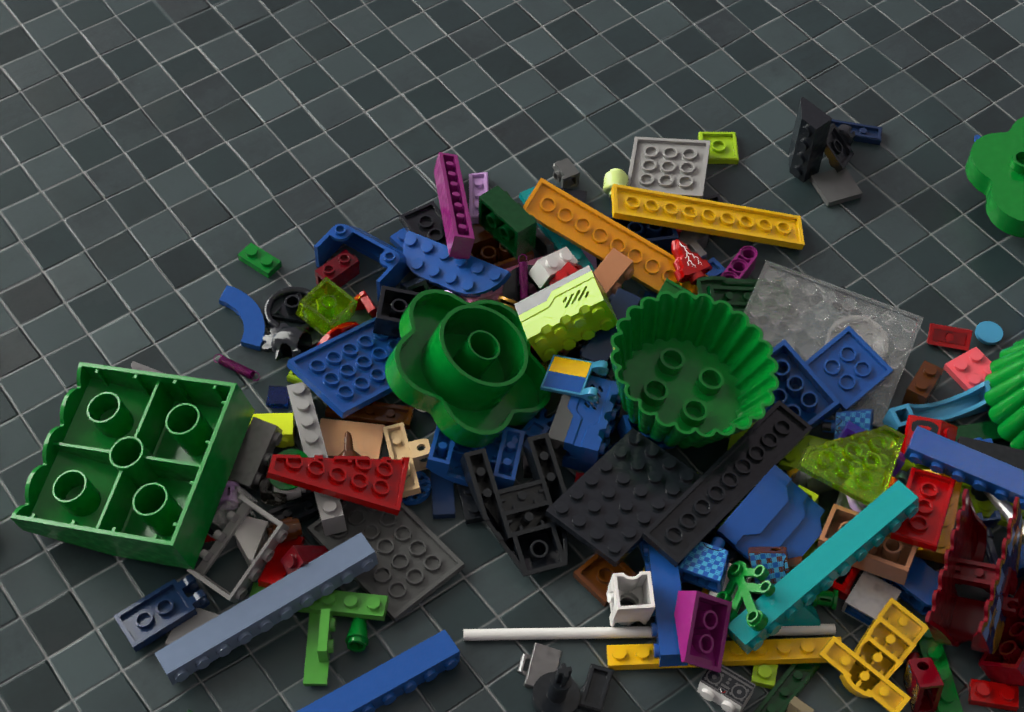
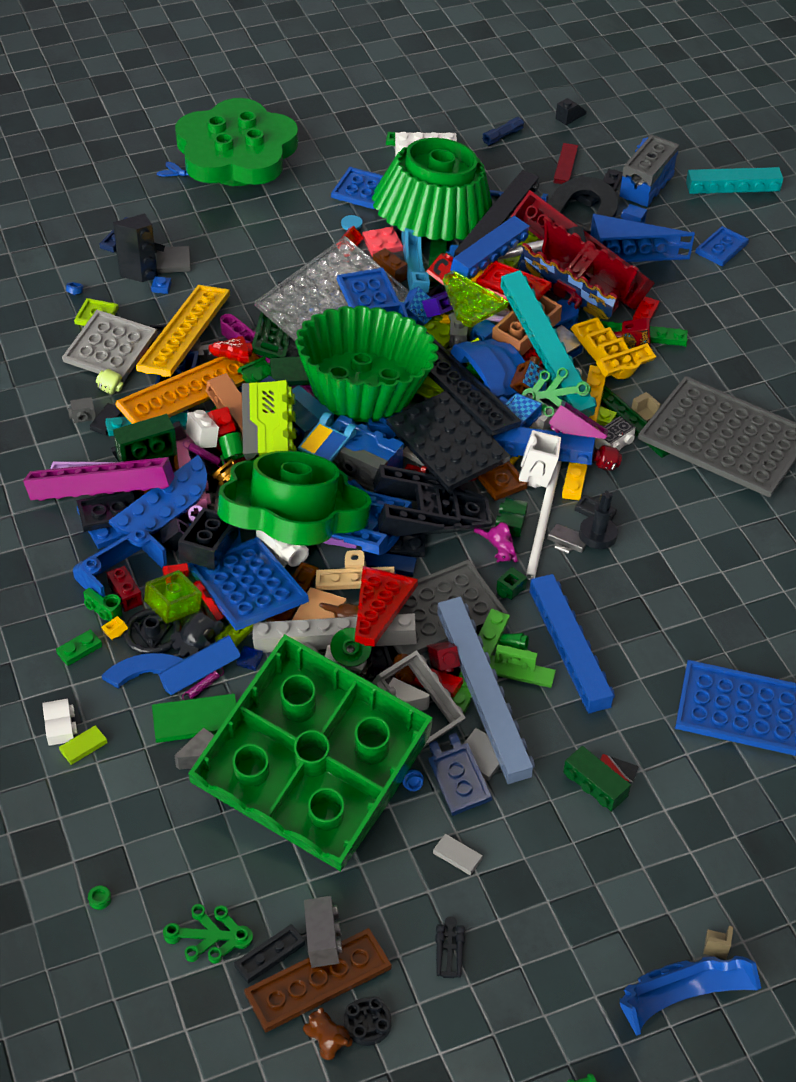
camera: 75 degrees left, 5 degrees down
none -> white brick [42,699,77,746]
none -> lime tile [59,725,107,765]
none -> blue tile [66,282,83,295]
none -> green plate [83,588,122,621]
none -> yellow plate [101,616,128,640]
none -> blue plate [151,276,171,294]
none -> green tile [152,694,236,743]
none -> blue slope [158,635,241,695]
none -> blue plate [402,770,424,791]
none -> light grey tile [433,834,483,875]
none -> blue brick [469,318,495,341]
none -> magenta animal [473,522,518,563]
none -> dark green brick [495,498,528,537]
none -> dark green brick [496,567,527,600]
none -> dark red head [593,445,622,471]

